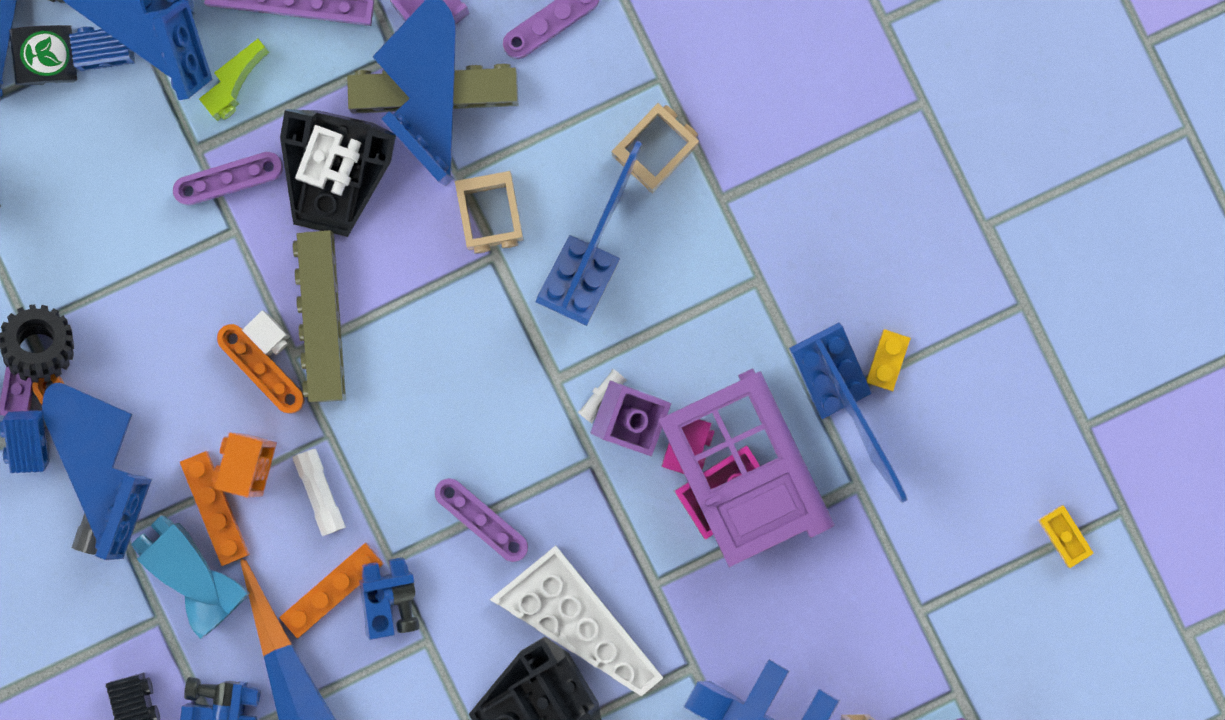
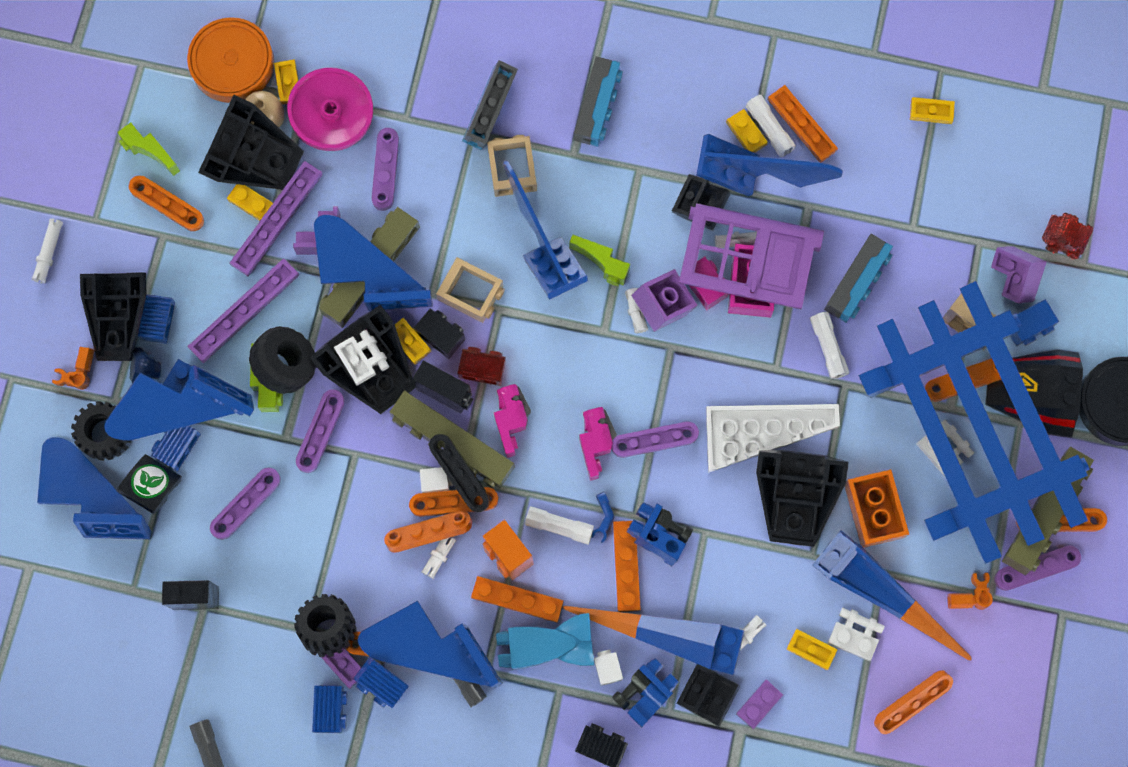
camera: 55 degrees left, 10 degrees down
none -> medium lavender plate [210,468,281,540]
none -> black tyre [249,326,317,394]
none -> orange plate [384,511,473,553]
none -> yellow plate [394,318,432,365]
none -> black brick [412,360,473,413]
none -> black brick [414,308,465,359]
none -> white pin [421,538,456,579]
none -> black plate [429,434,490,512]
none -> clear red brick [457,347,506,386]
none -> dark grey piece [462,60,518,150]
none -> dark pink plate [494,384,531,458]
none -> lime slope [569,234,630,286]
none -> piece [574,56,623,147]
none -> dark pink plate [579,407,617,481]
none -> blue arm [592,492,614,543]
none -> white brick [594,650,623,686]
none -> black slope [671,174,730,230]
none -> white pin [715,231,757,248]
none -> white axle [746,95,796,157]
none -> orange plate [767,85,838,163]
none -> white axle [810,312,849,379]
none -> piece [824,234,893,323]

